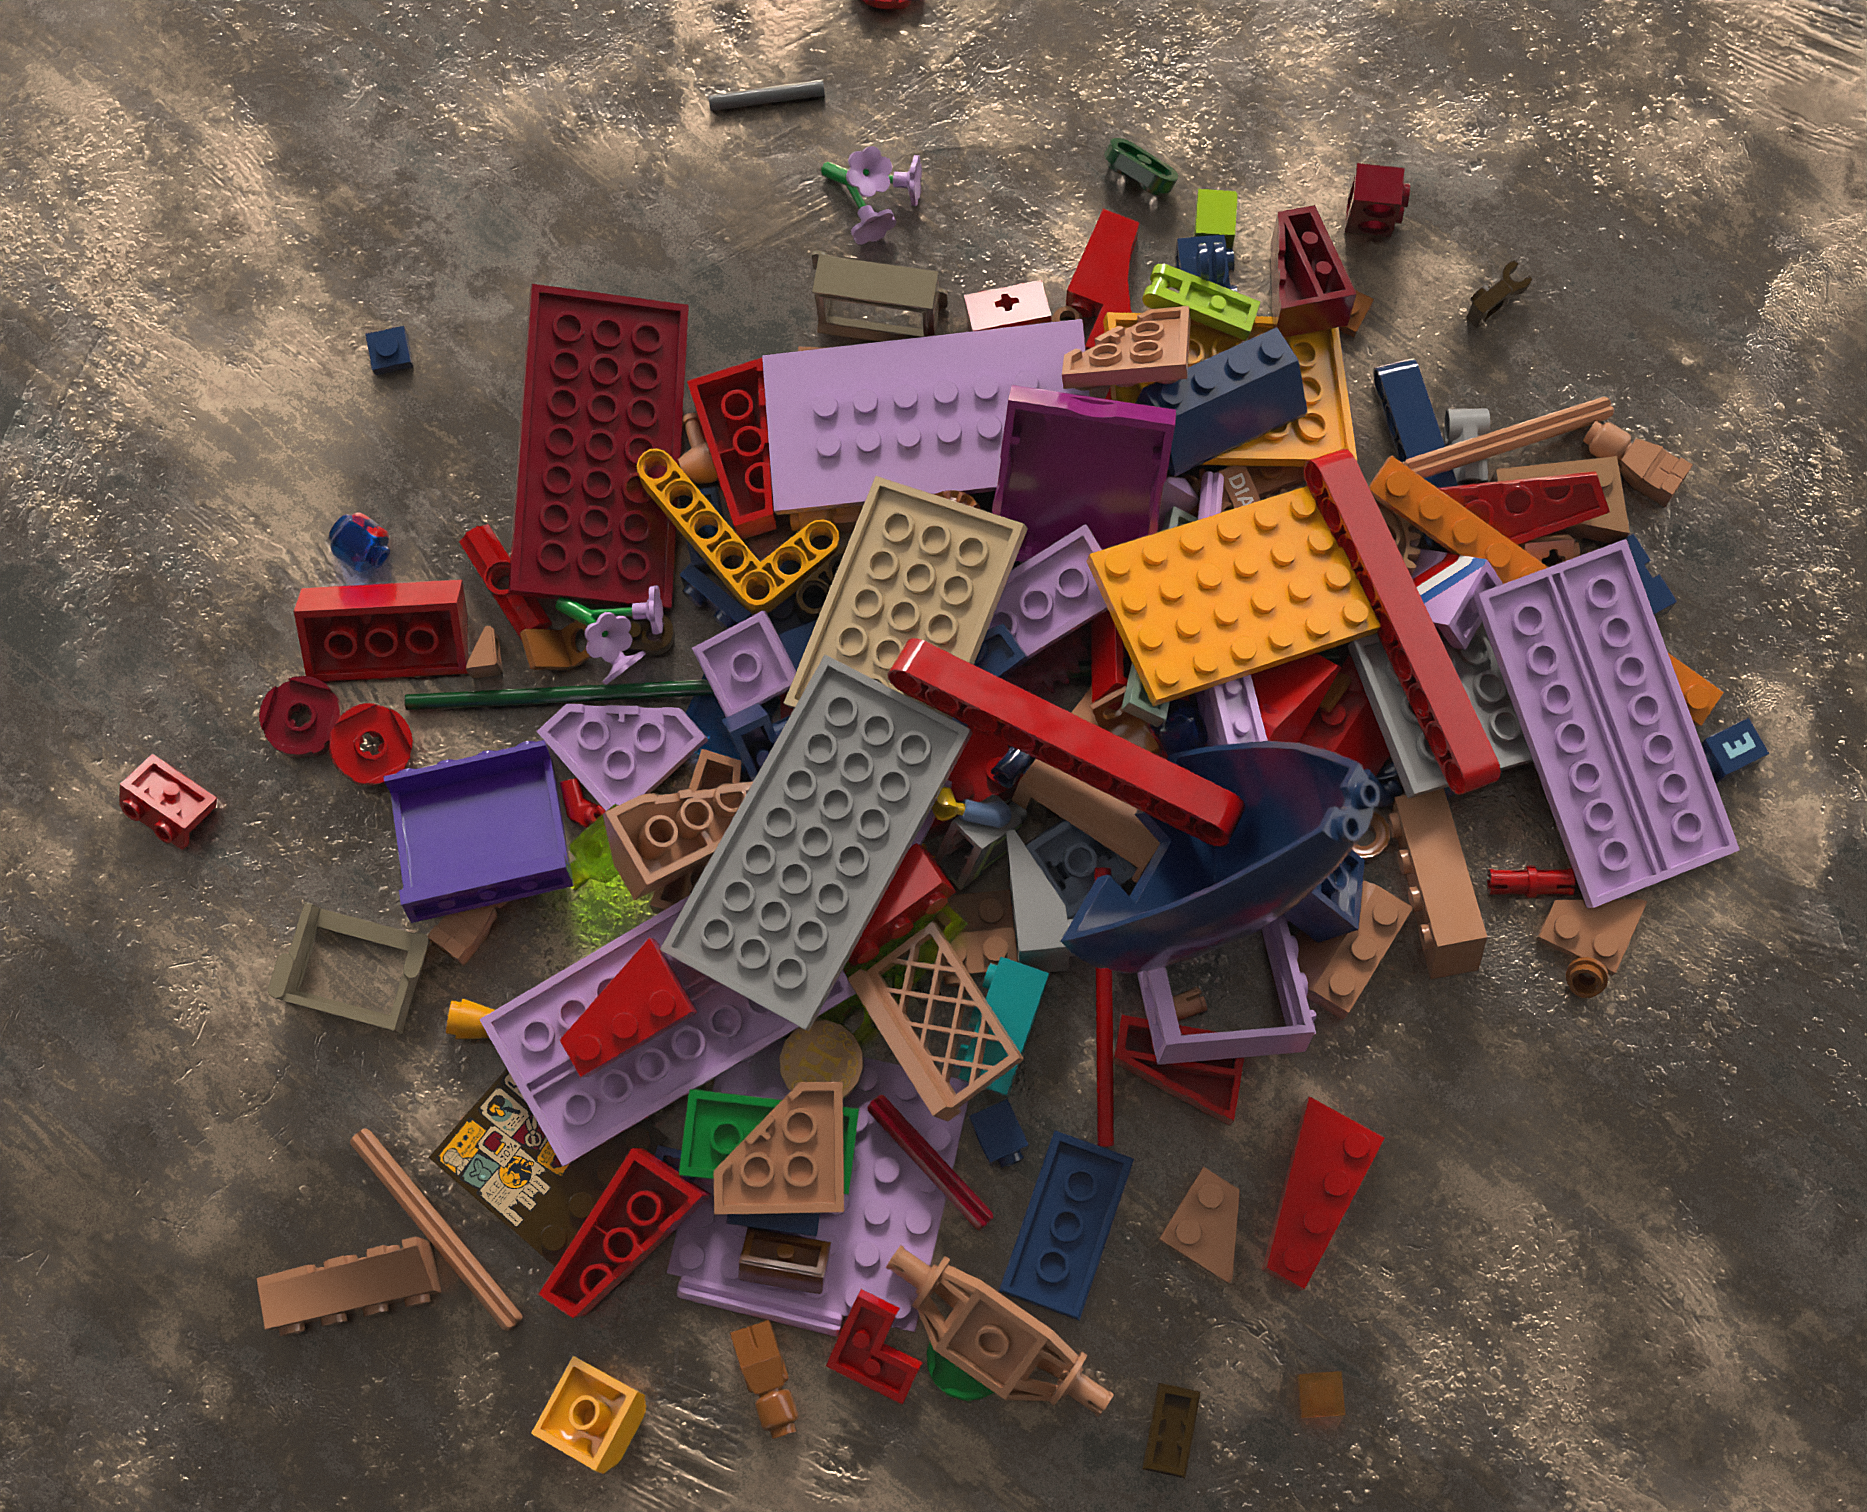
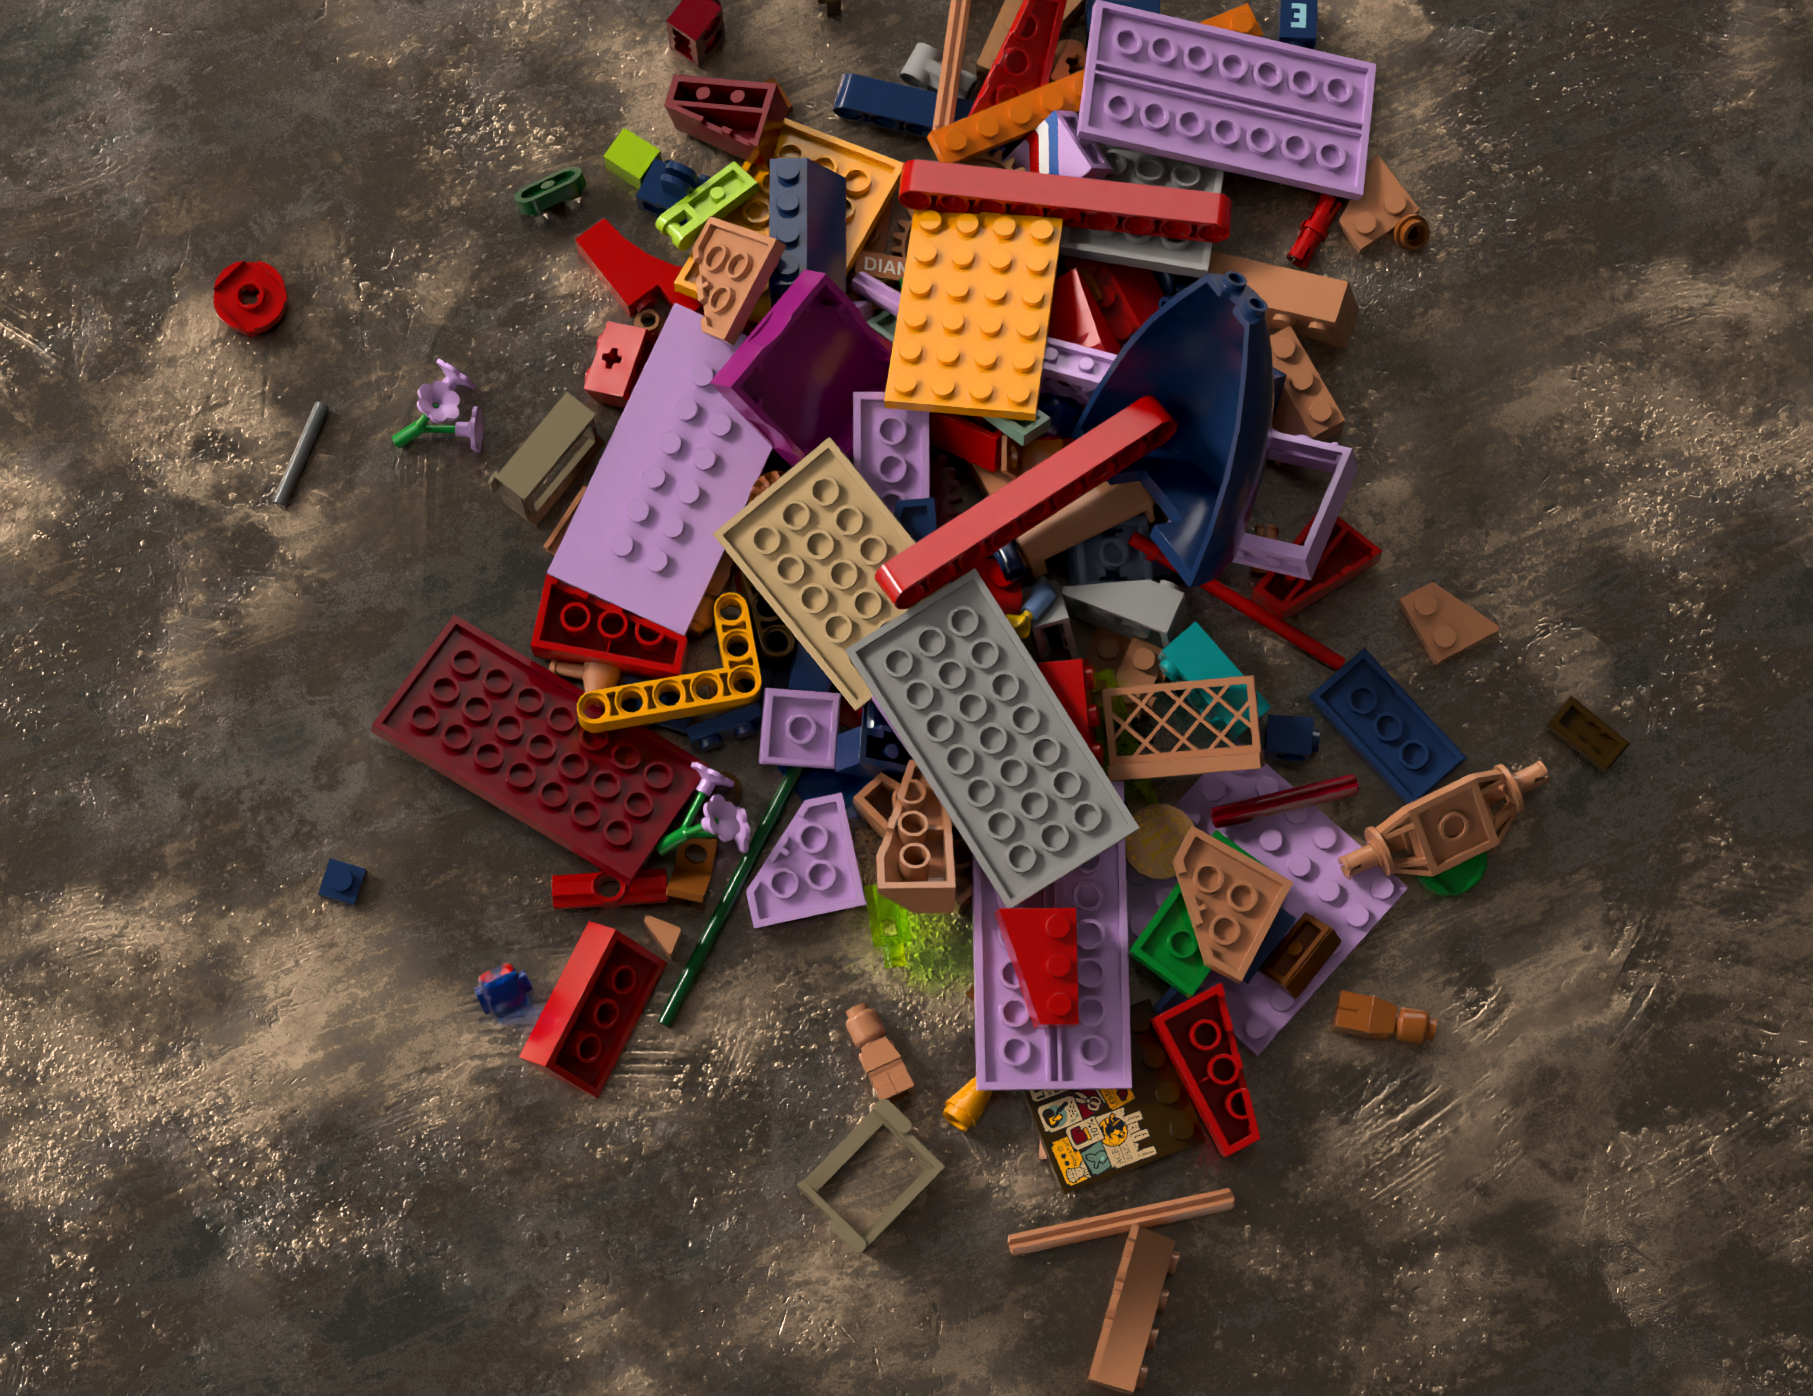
camera: 65 degrees left, 0 degrees up
bracket [119,754,217,850] -> none
dark red plate [259,676,343,758] -> none
red plate [329,703,413,786] -> none
dark purple panel [384,740,574,923] -> none
light orange slope [531,1356,646,1474] -> none
red arm [559,778,606,830] -> none
lavender axle [677,1276,843,1336] -> none
red plate [826,1289,922,1405] -> none
red wedge [1262,1096,1385,1292] -> none
clear orange plate [1297,1371,1345,1418] -> none

